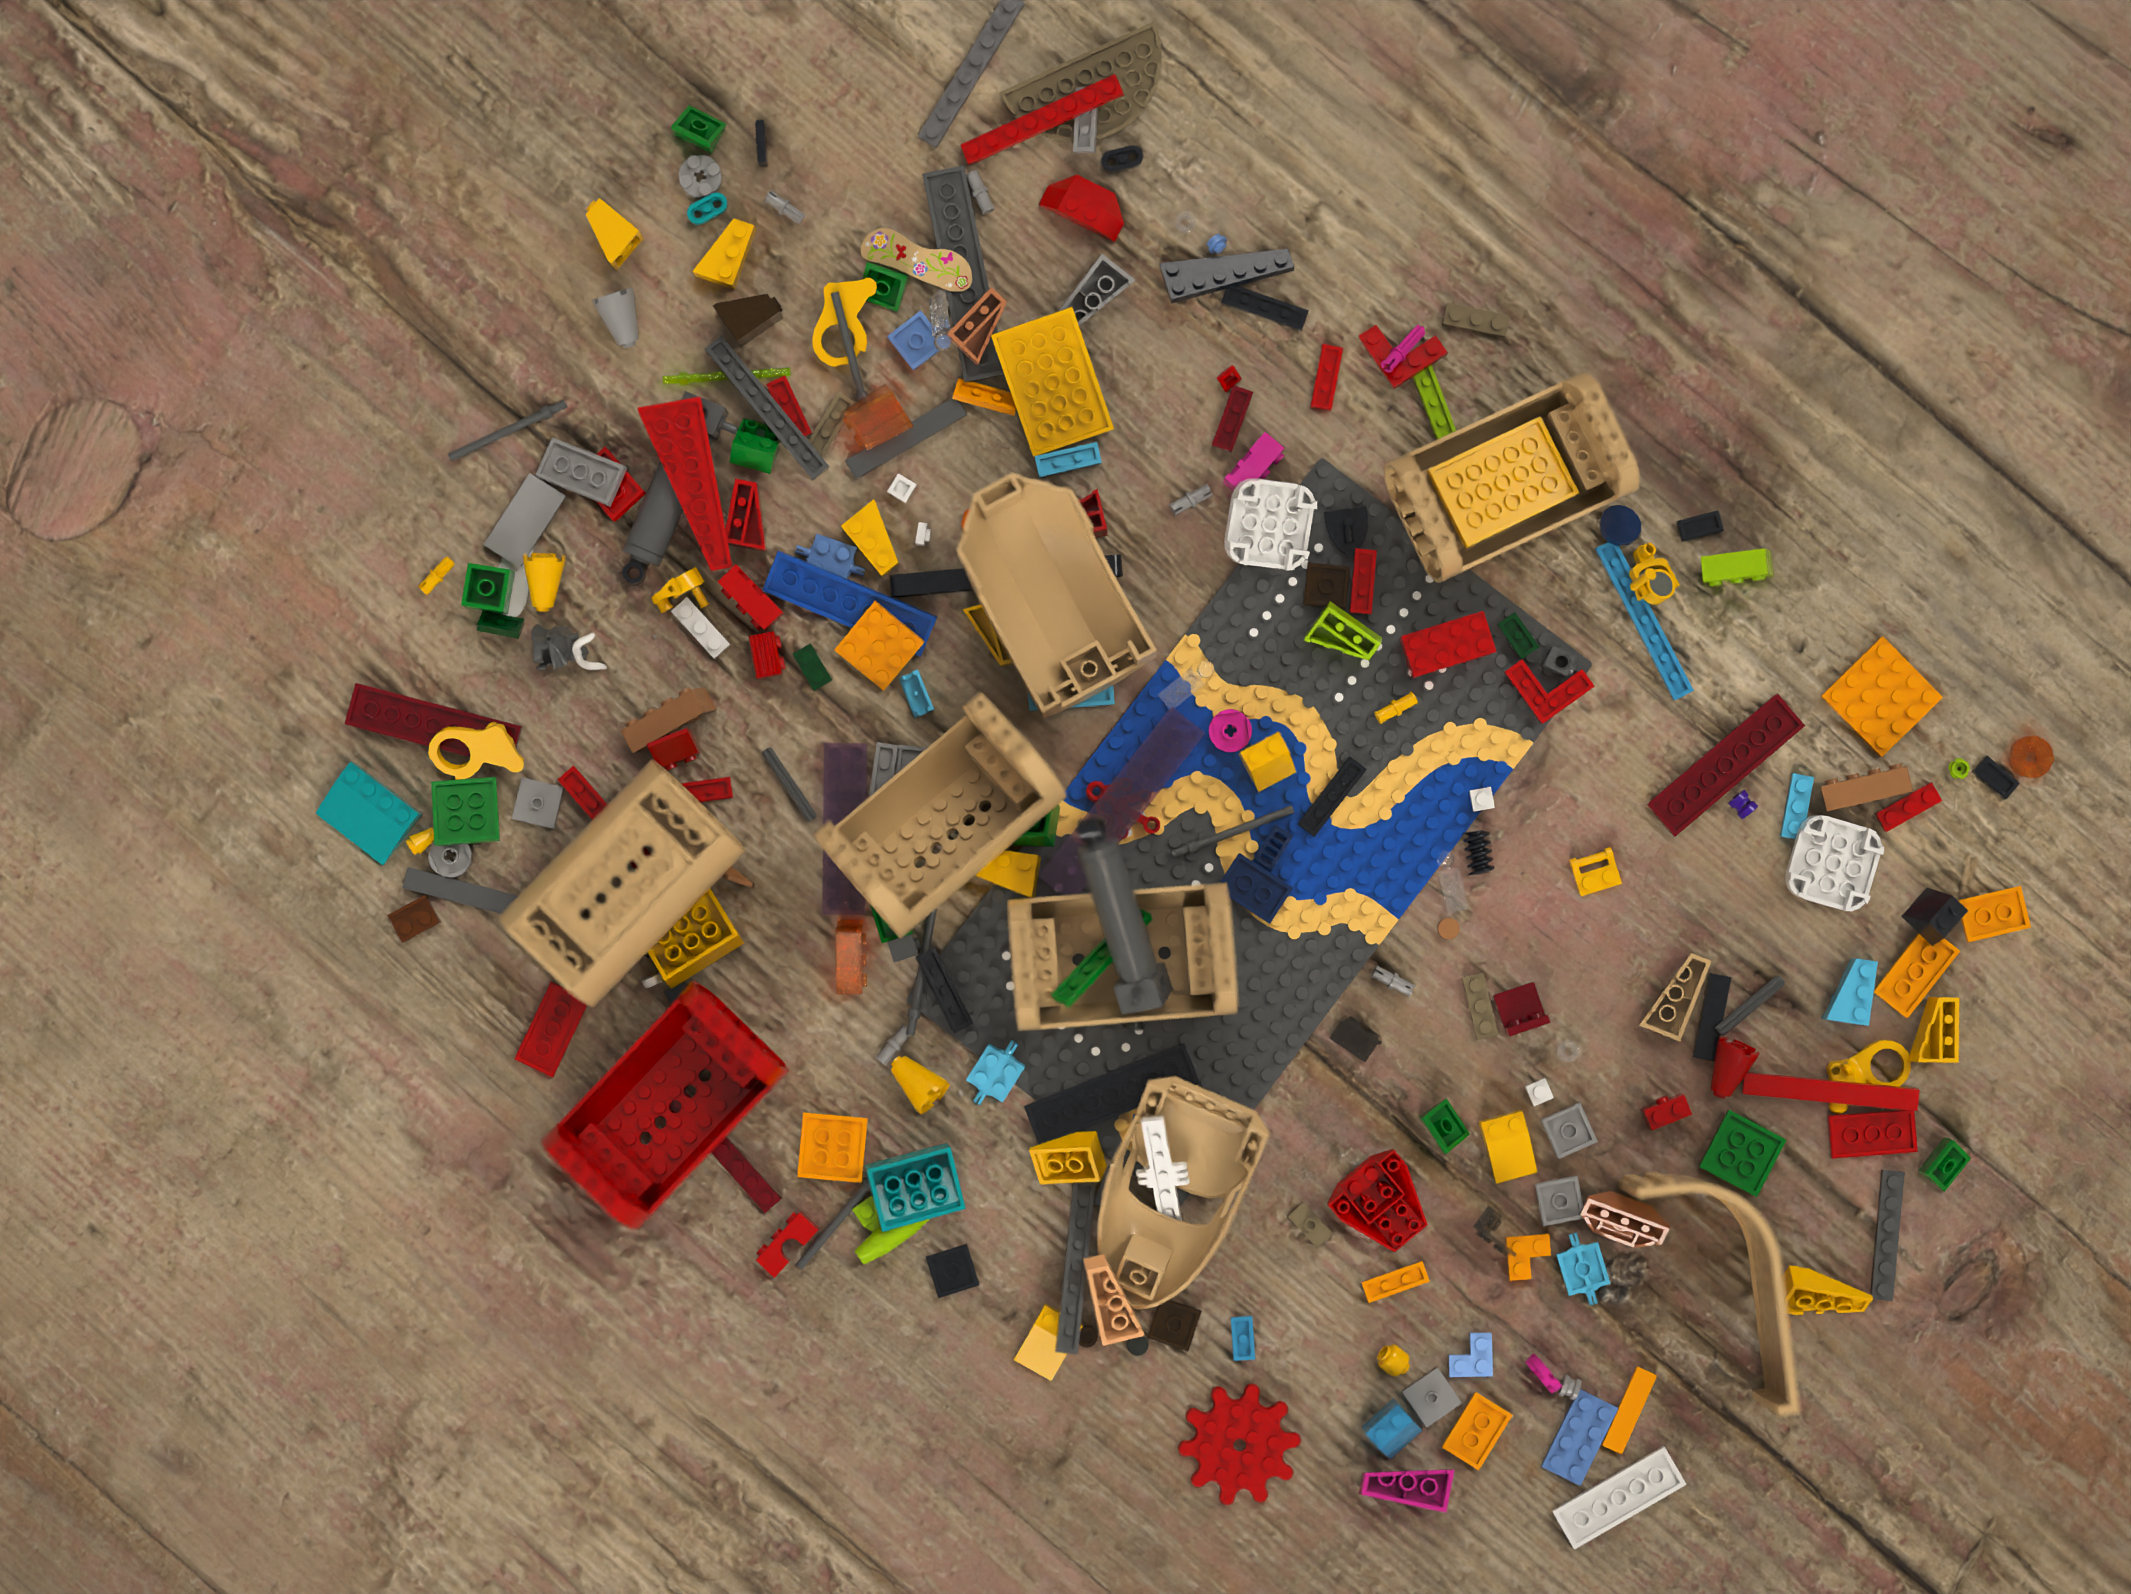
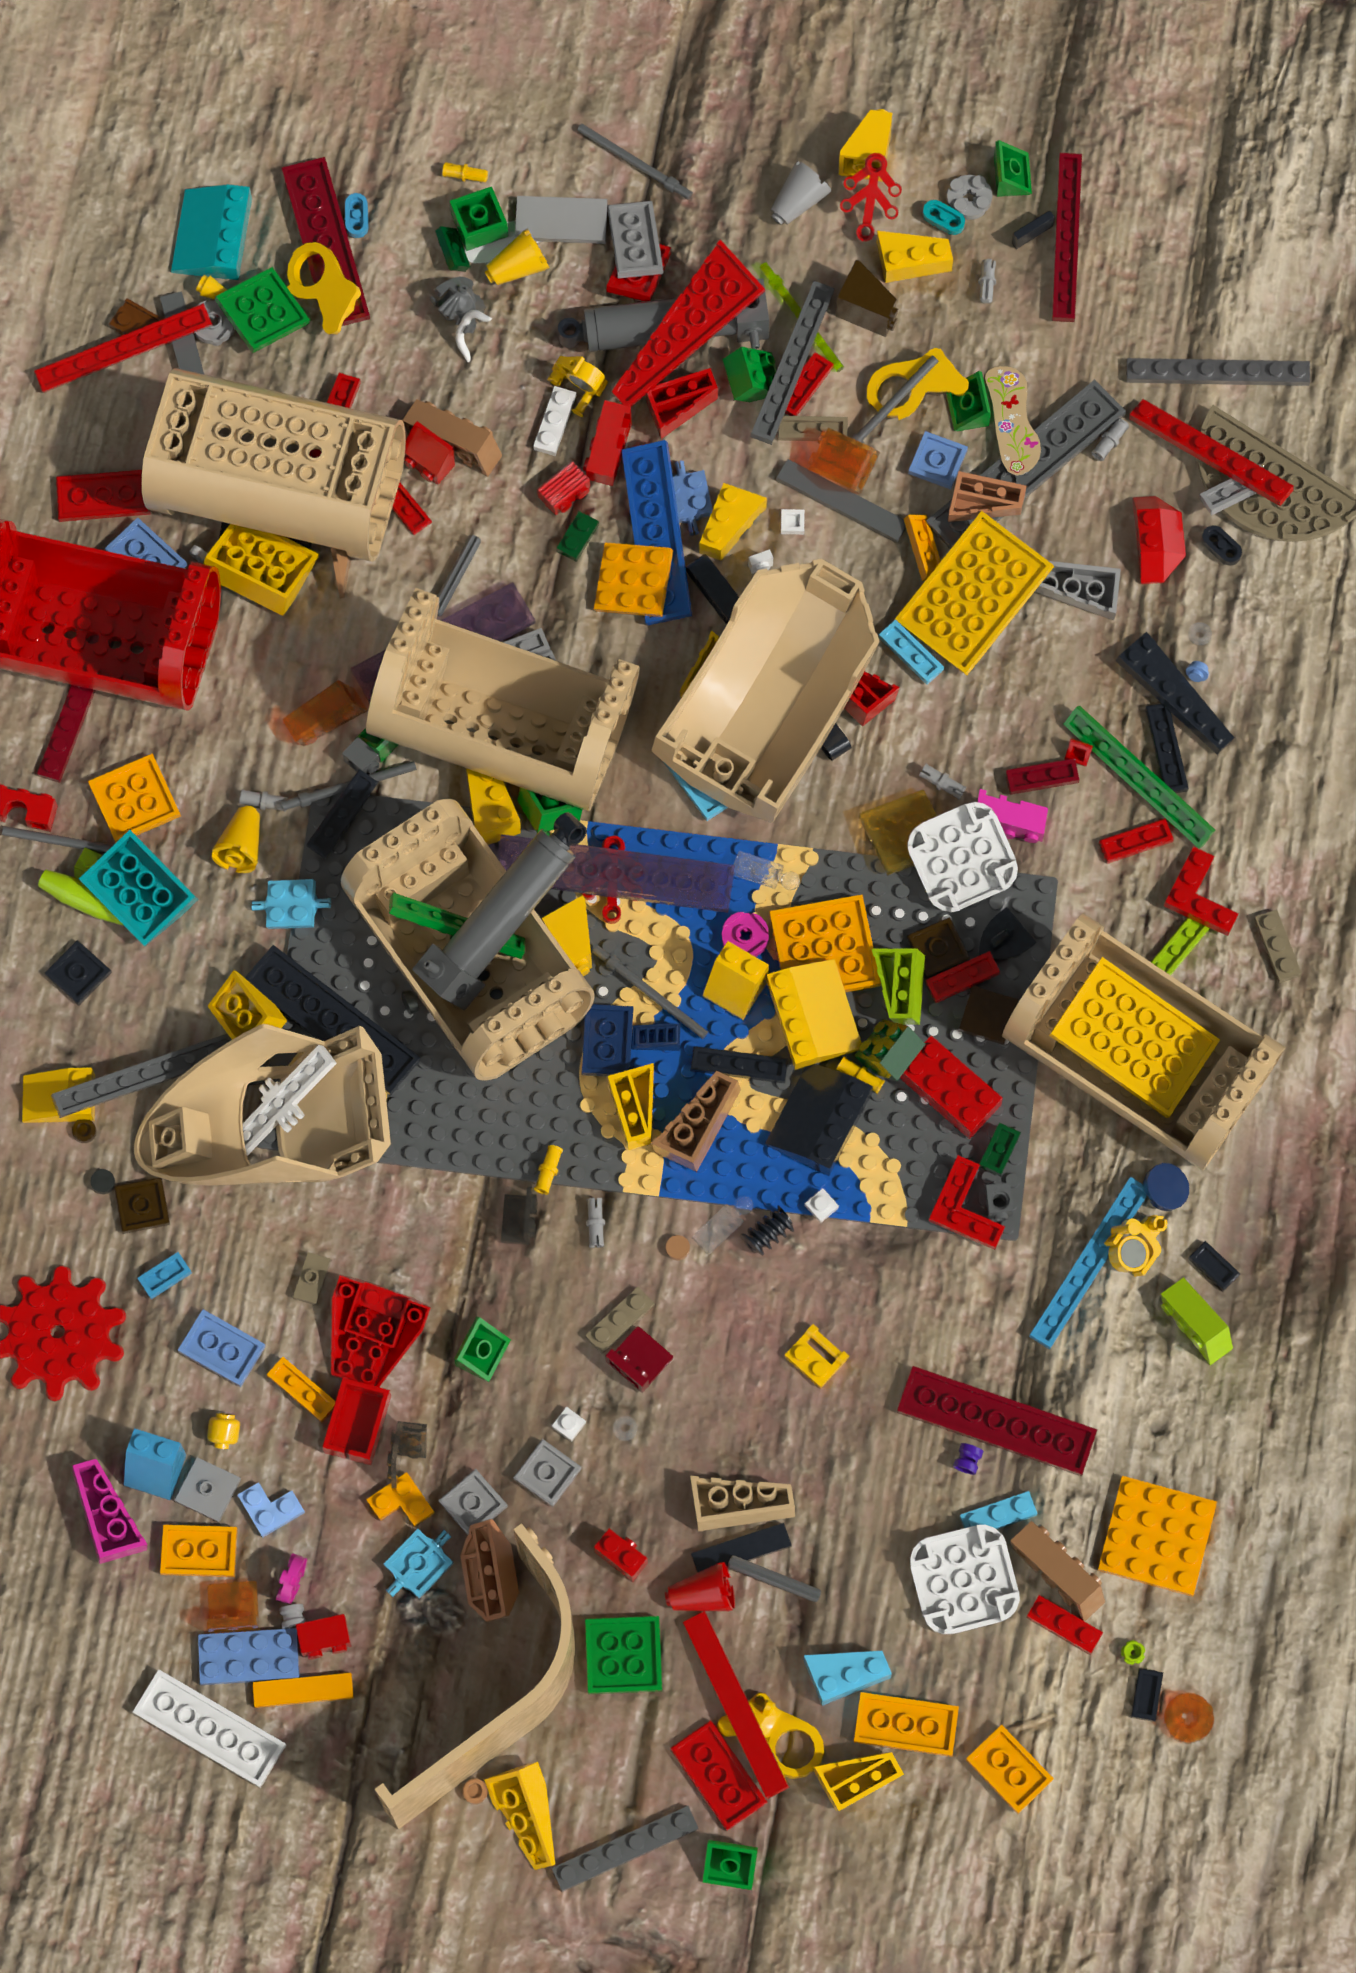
camera: 60 degrees right, 15 degrees down
light grey plate [512,777,564,829] -> none
medium azure hinge [899,669,935,718] -> none
clear plate [929,290,951,351] -> none
light nougat wedge [1083,1254,1145,1346] -> none
dark pink axle [1381,325,1425,372] -> none
yellow slope [1478,1110,1537,1184] -> none
black slope [1901,888,1968,946] -> none
none -> red tile [34,303,213,393]
none -> medium blue plate [105,518,187,568]
none -> medium blue plate [178,1309,266,1387]
none -> clear orange bracket [207,1581,259,1634]
none -> red brick [296,1614,352,1659]
none -> red piece [322,1378,391,1465]
none -> dark azure plate [345,193,369,238]
none -> yellow pin [534,1145,563,1195]
none -> yellow slope [542,895,592,976]
none -> yellow wedge [608,1063,654,1150]
none -> medium nougat wedge [651,1071,741,1172]
none -> black slope [765,1064,873,1176]
none -> yellow slope [766,959,862,1070]
none -> light orange plate [769,895,881,993]
none -> red plant [840,153,902,242]
none -> brick [855,1019,925,1081]
none -> clear yellow plate [859,789,937,876]
none -> dark brown tile [959,986,1018,1045]
none -> dark red plate [1052,153,1082,322]
none -> green plate [1063,706,1216,849]

